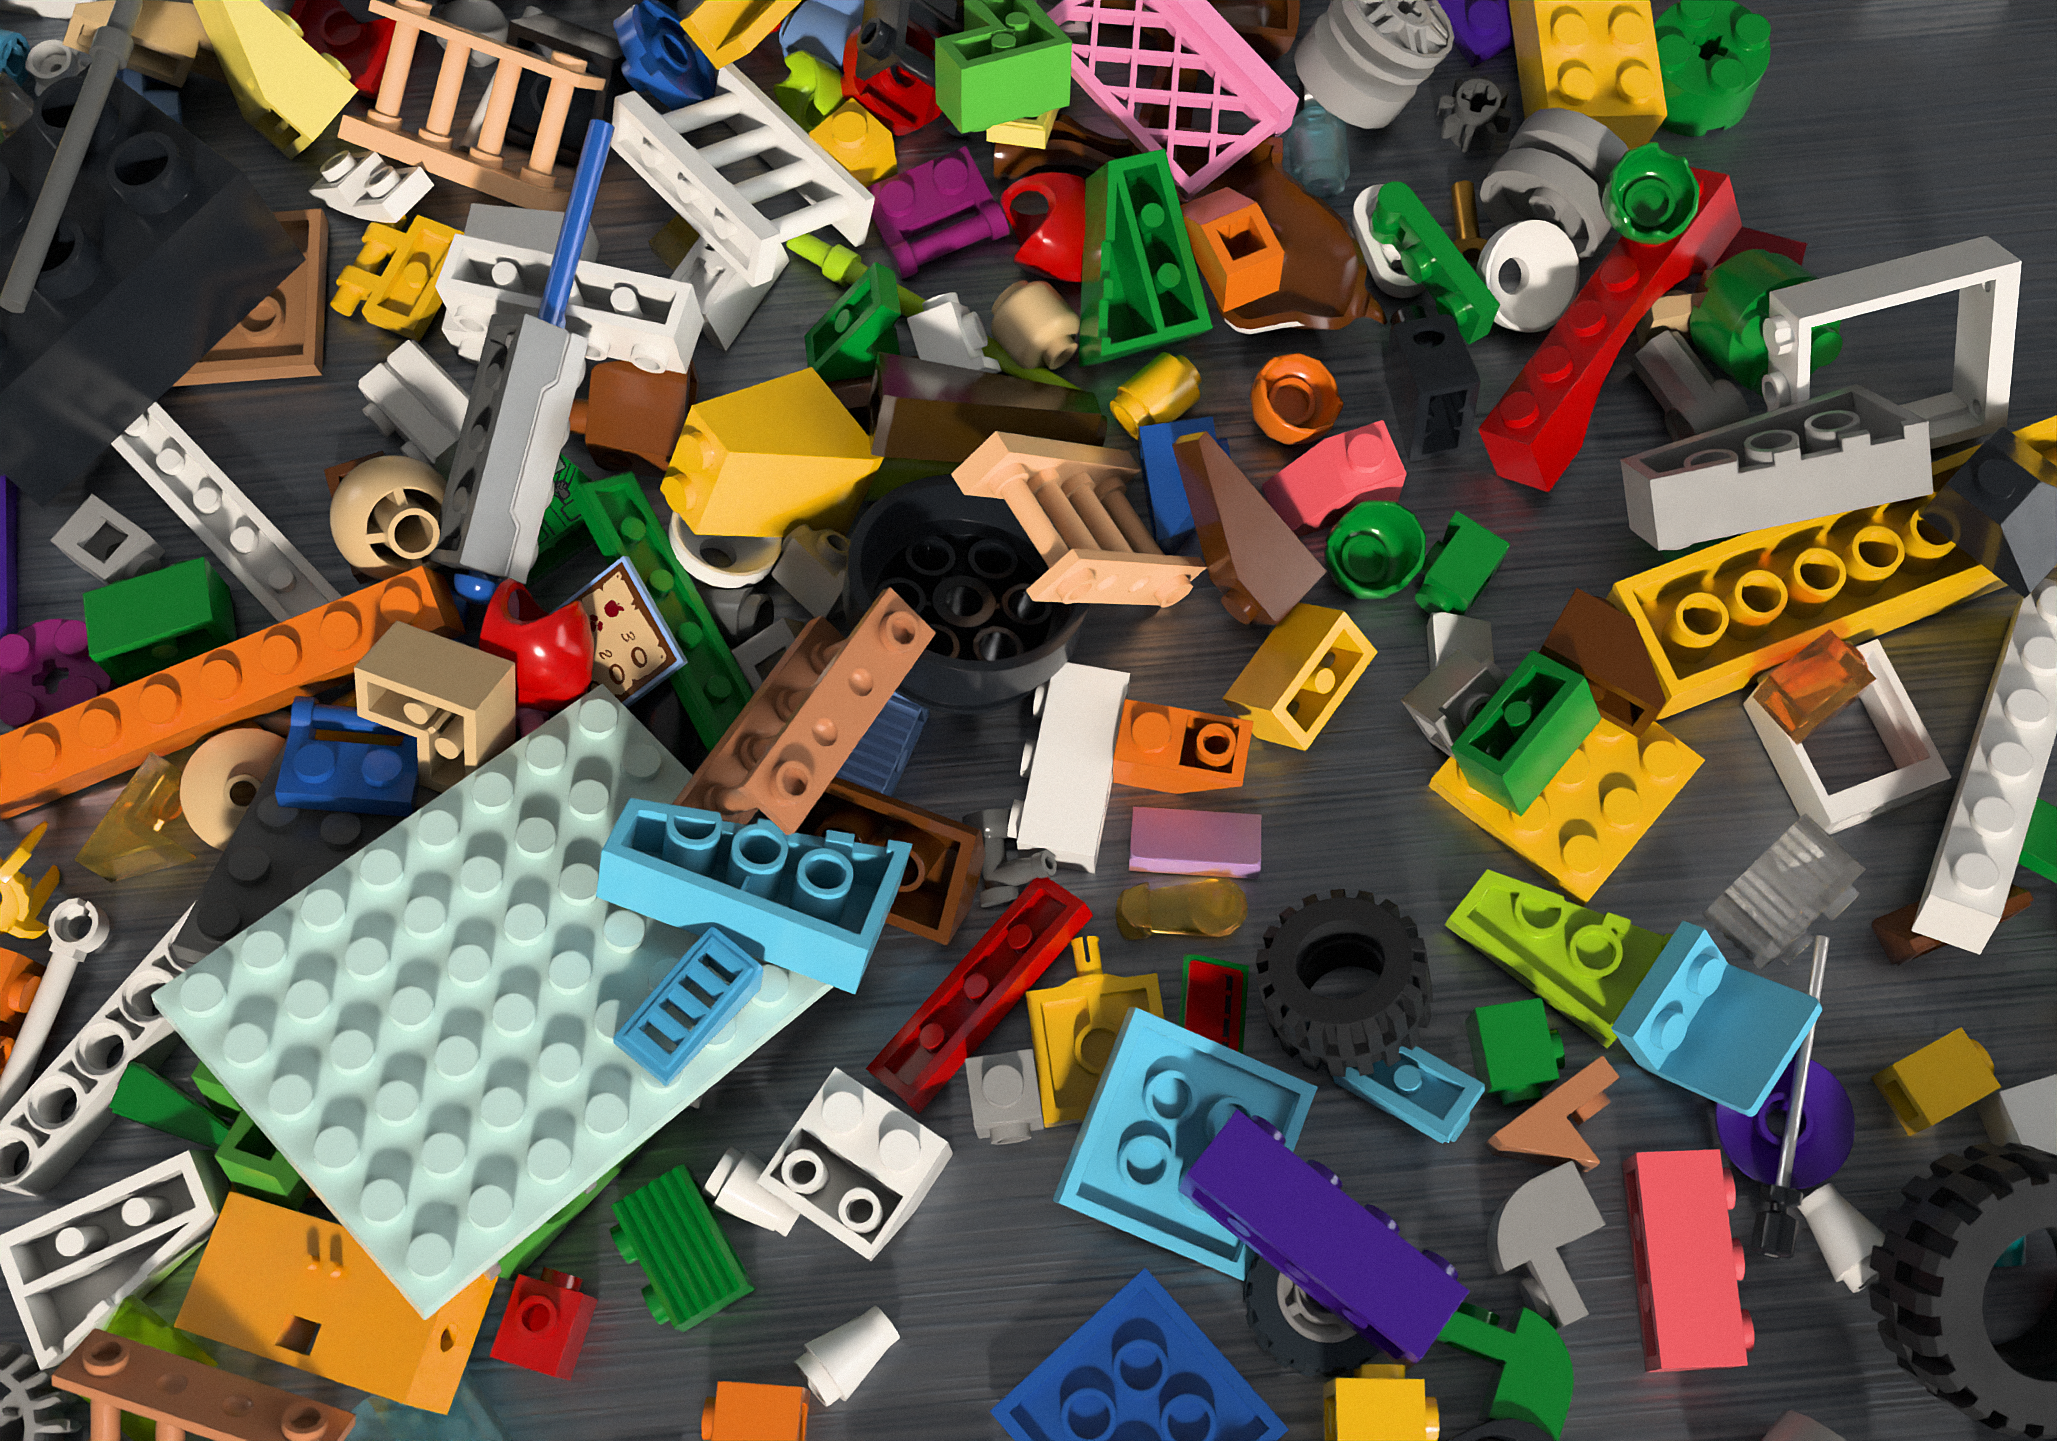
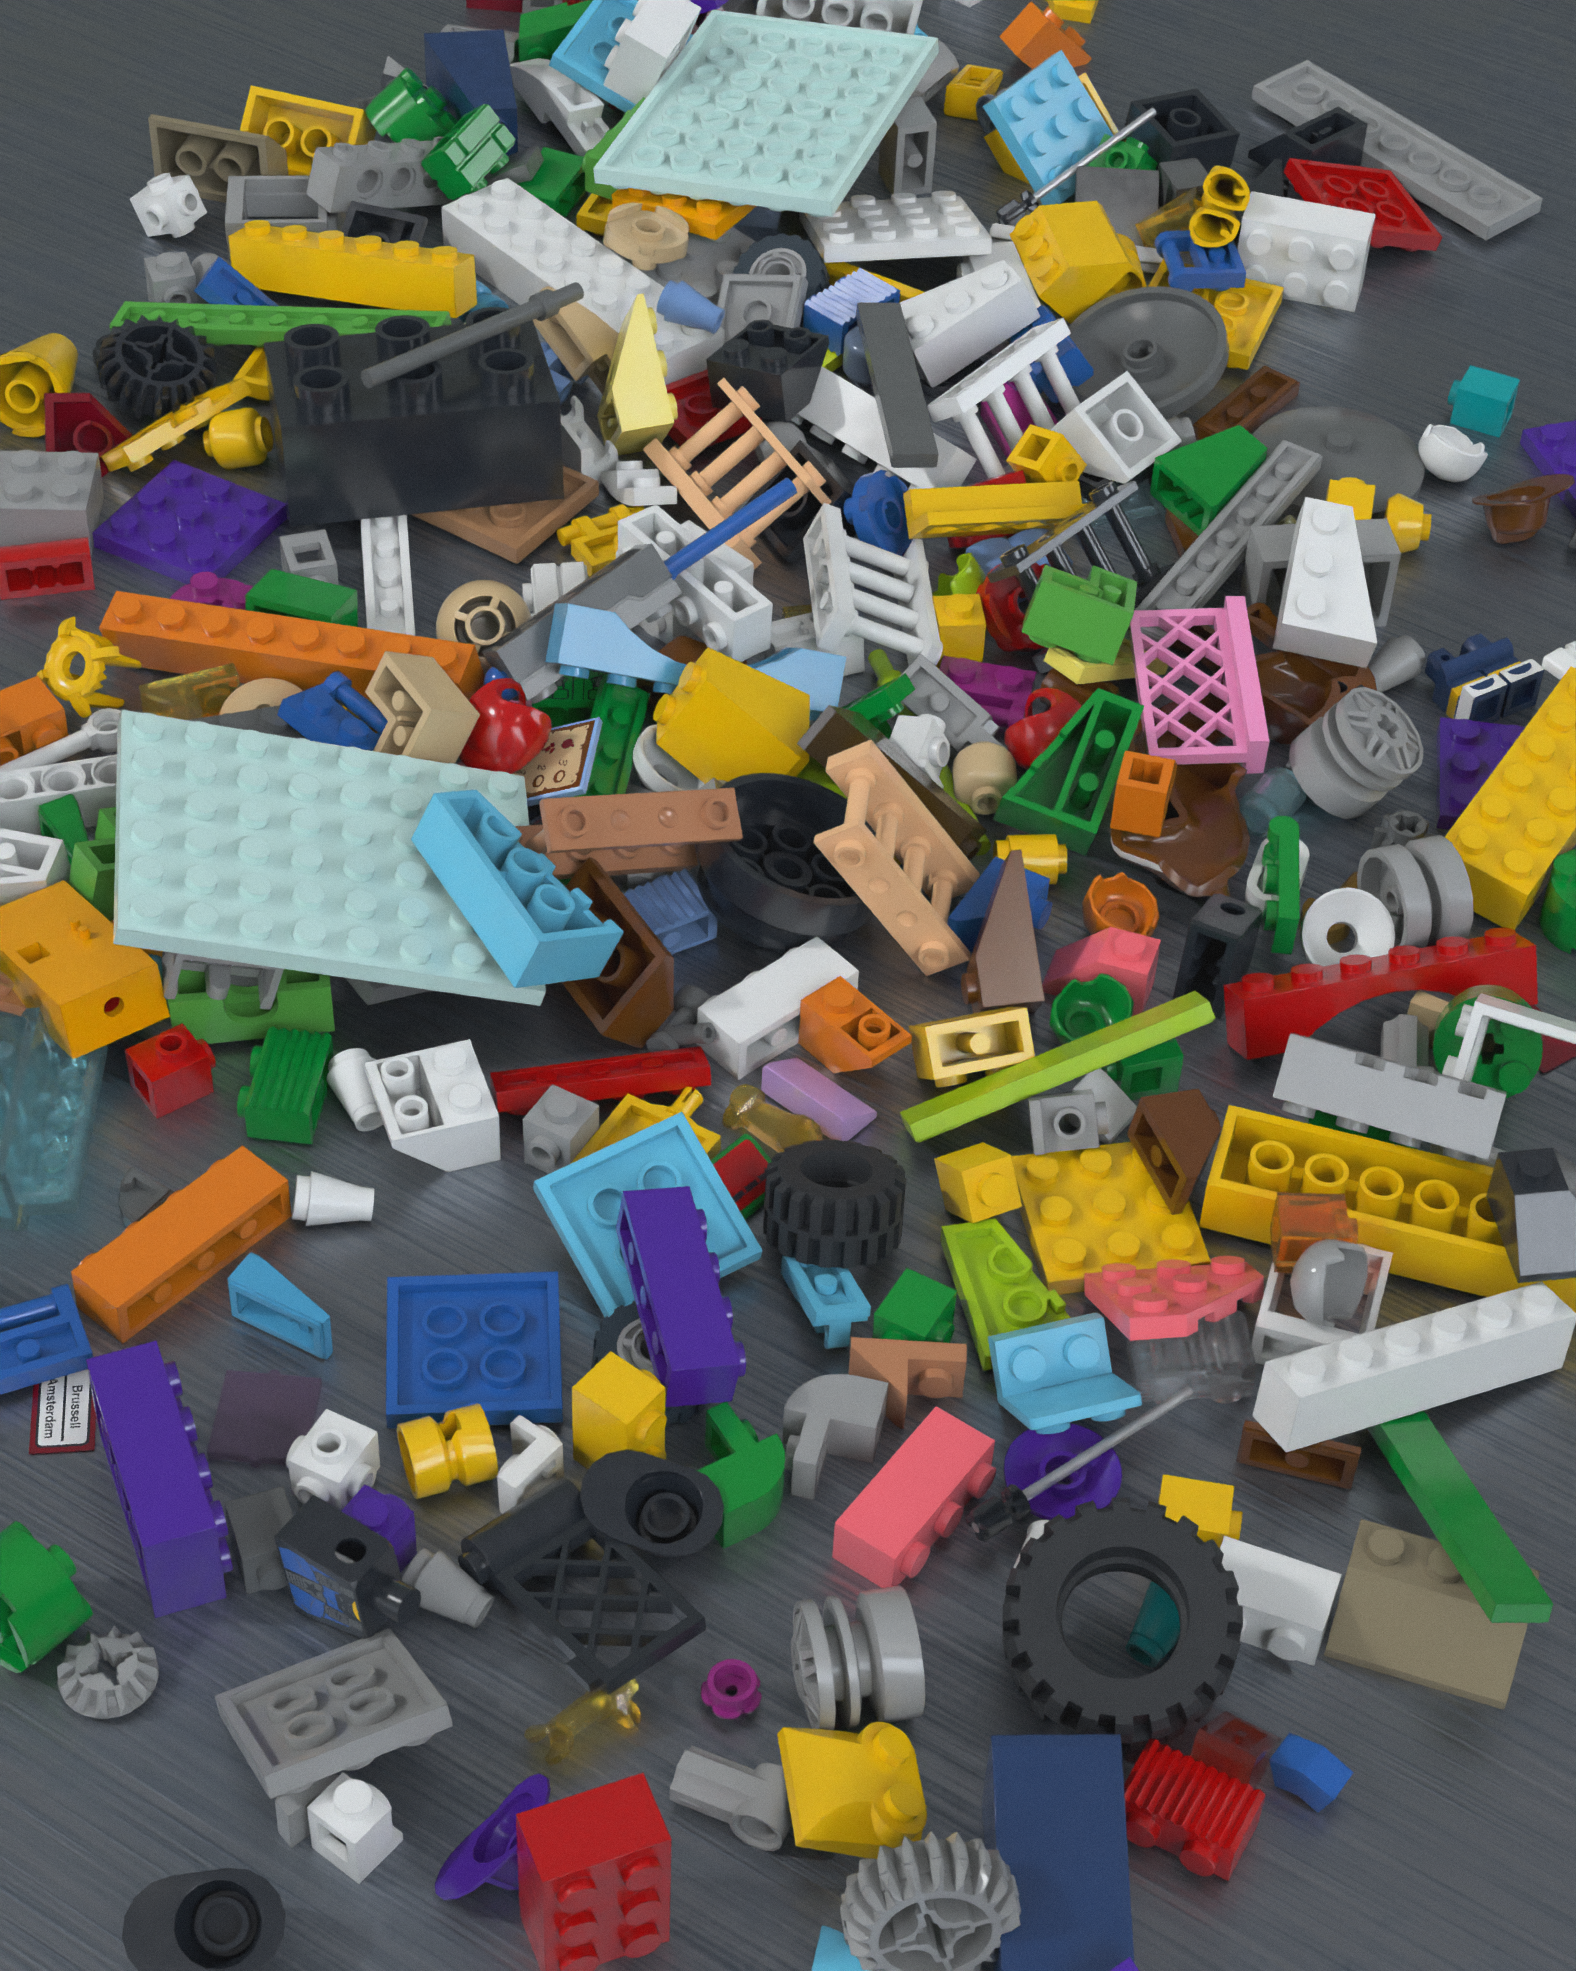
camera: 30 degrees right, 25 degrees down
dark azure slope [613,927,764,1087] -> none
green brick [1450,649,1602,817] -> none
green hair [1602,142,1700,245] -> none
none -> arch [545,603,846,721]
none -> white hinge [560,395,618,484]
none -> lime tile [899,991,1215,1143]
none -> light grey hinge [901,654,1005,753]
none -> yellow brick [934,1142,1022,1223]
none -> coral plate [1084,1256,1264,1341]
none -> light grey hair [1290,1239,1368,1328]

